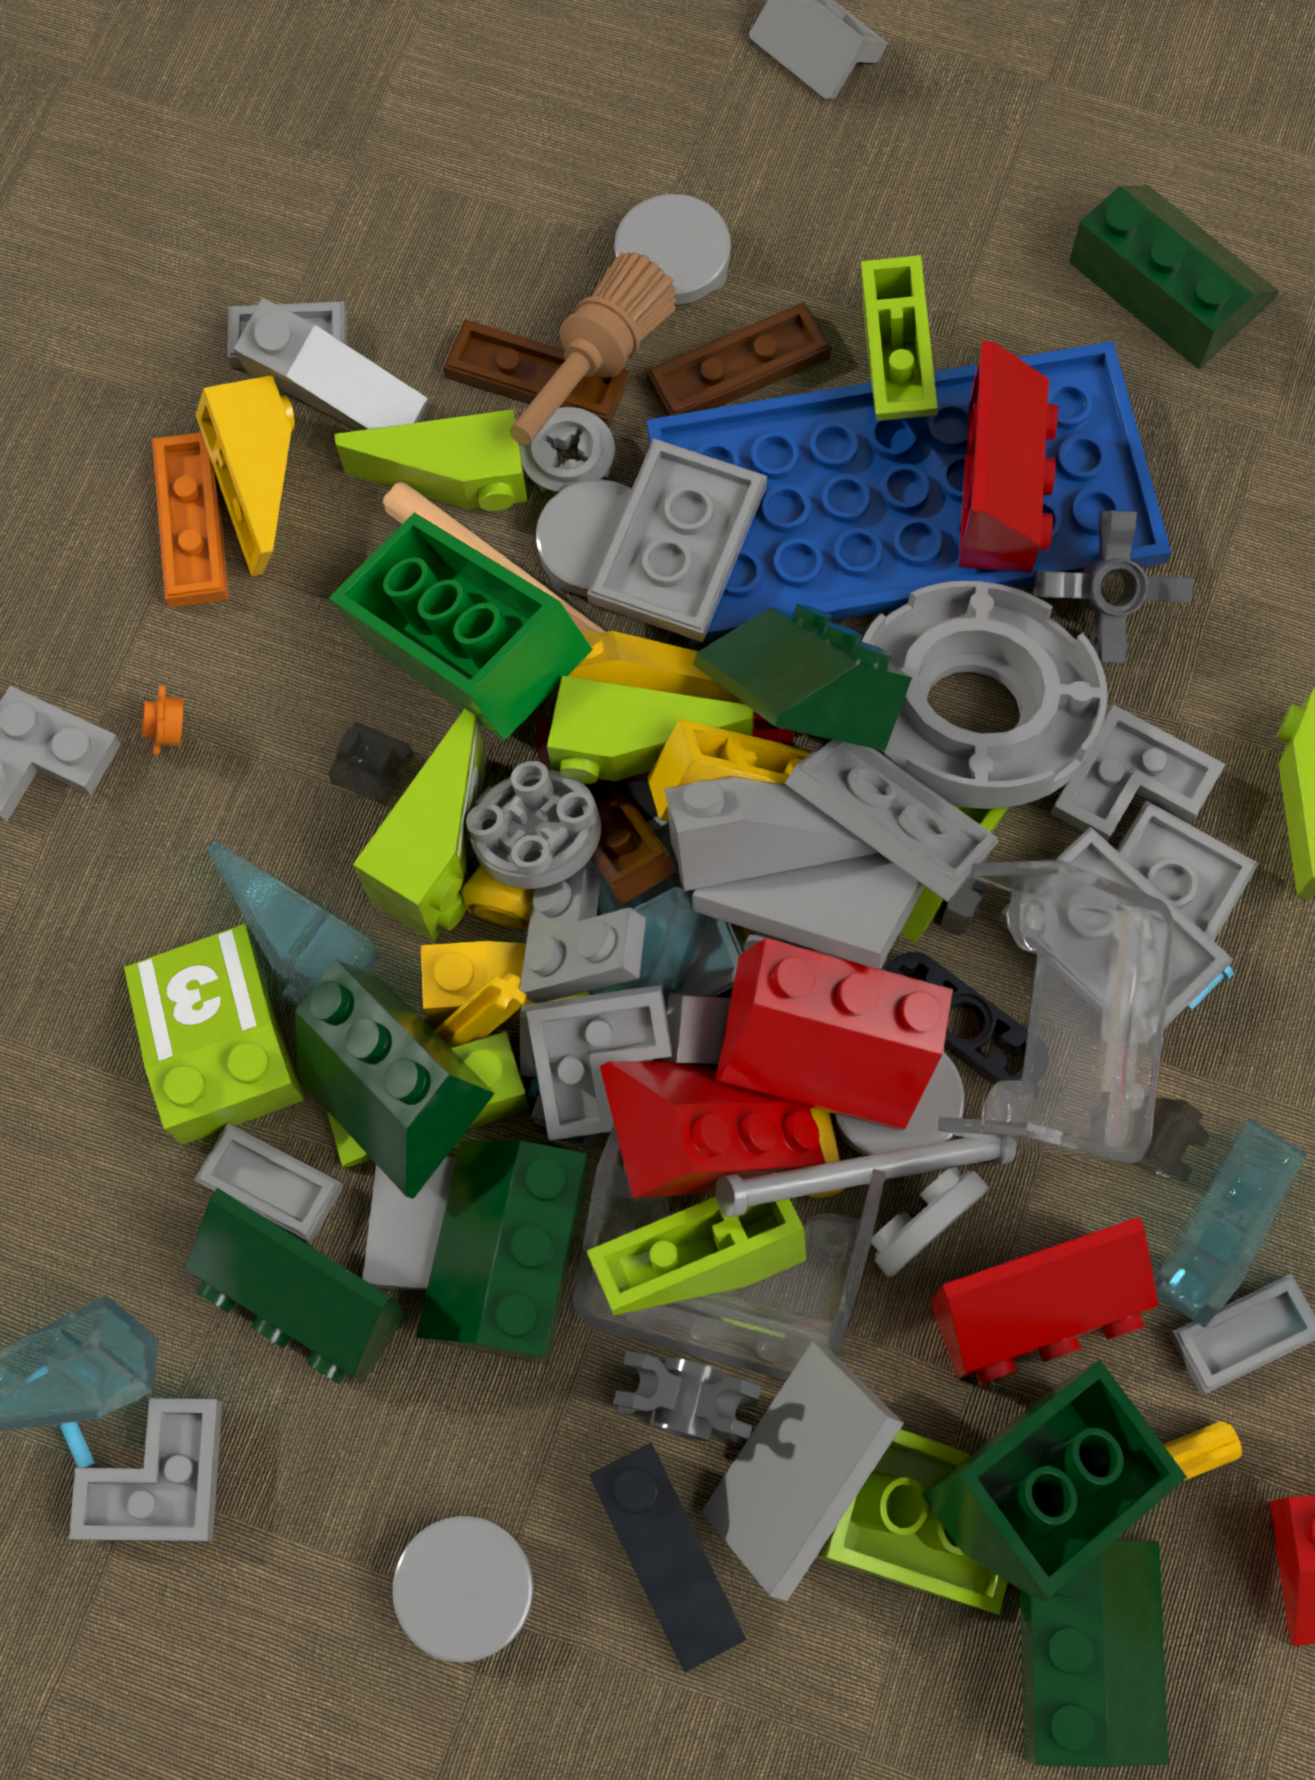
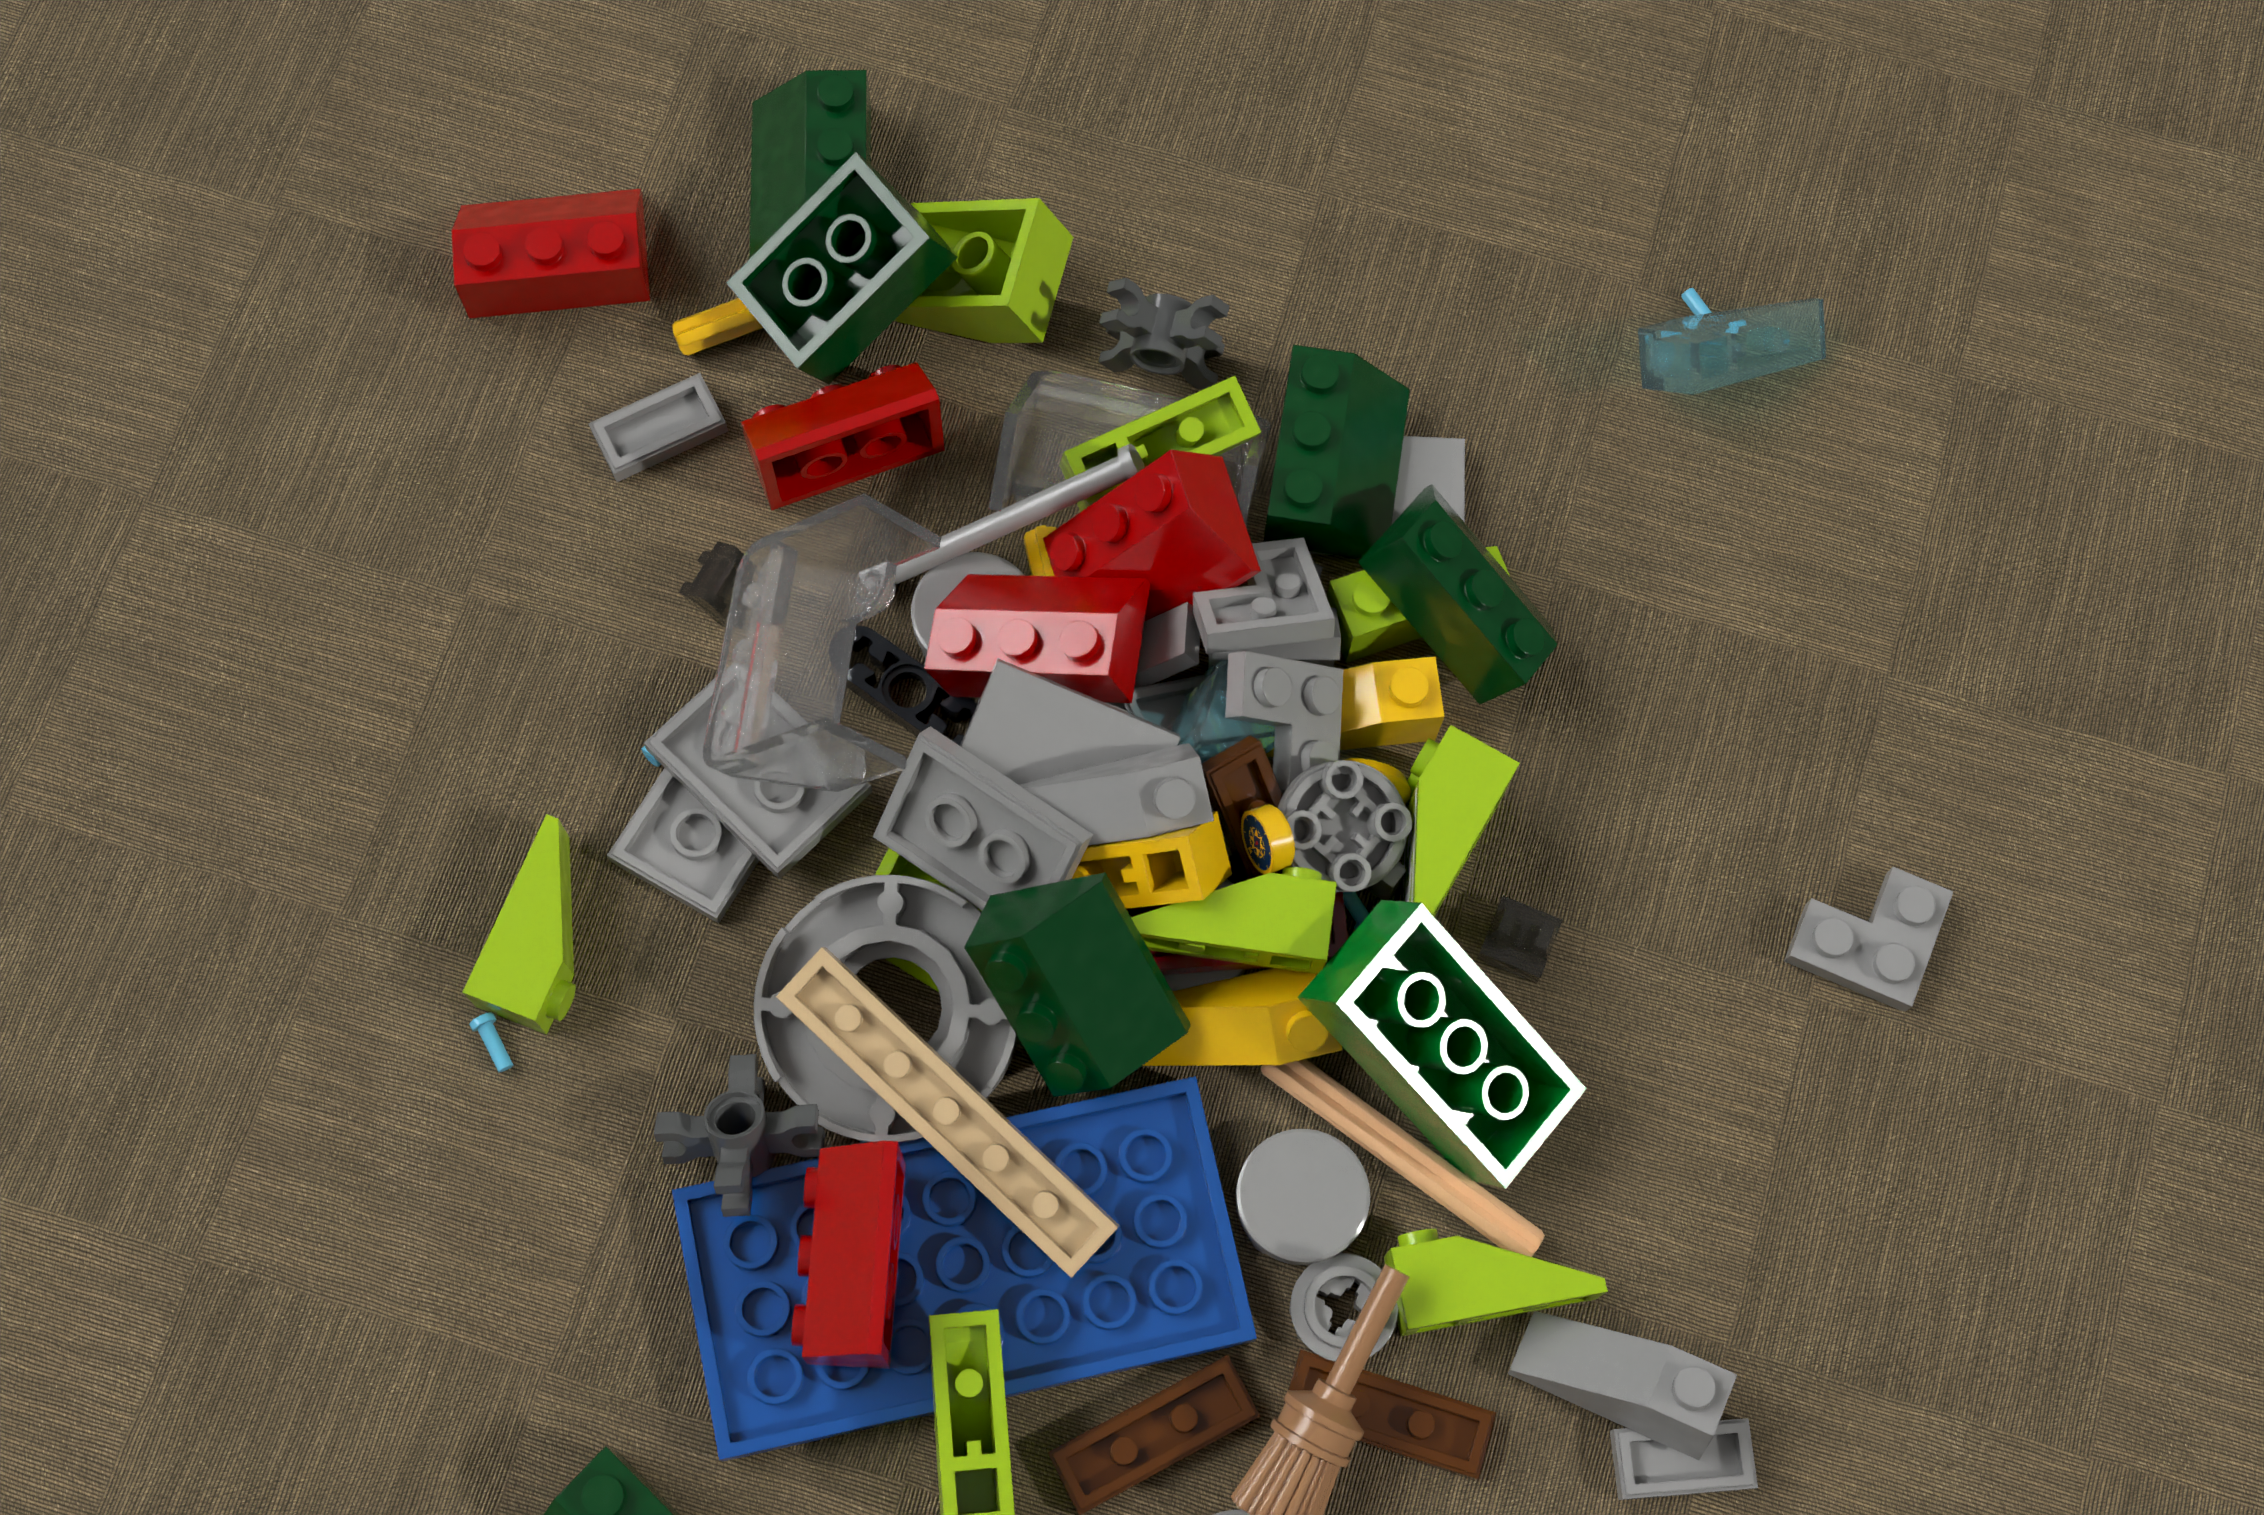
camera: 170 degrees right, 0 degrees up
light grey plate [69,1398,222,1542] -> none
lime slope [124,924,305,1145] -> none
orange plate [142,685,183,756] -> none
orange tile [152,432,229,608] -> none
dark green slope [185,1188,408,1385] -> none
light grey tile [194,1123,344,1244] -> none
yellow slope [195,375,295,577] -> none
clear light blue slope [207,840,379,1008] -> none
light grey tile [392,1516,534,1662] -> none
yellow axle [434,973,526,1048] -> none
light grey tile [587,438,767,642] -> none
black slope [589,1442,747,1673] -> none
light grey tile [701,1341,904,1601] -> none
light grey tile [869,1166,989,1278] -> none
light grey plate [1051,704,1226,842] -> none
clear light blue slope [1153,1118,1307,1327] -> none
none -> tan plate [776,947,1119,1278]
none -> yellow tile [1241,804,1295,874]

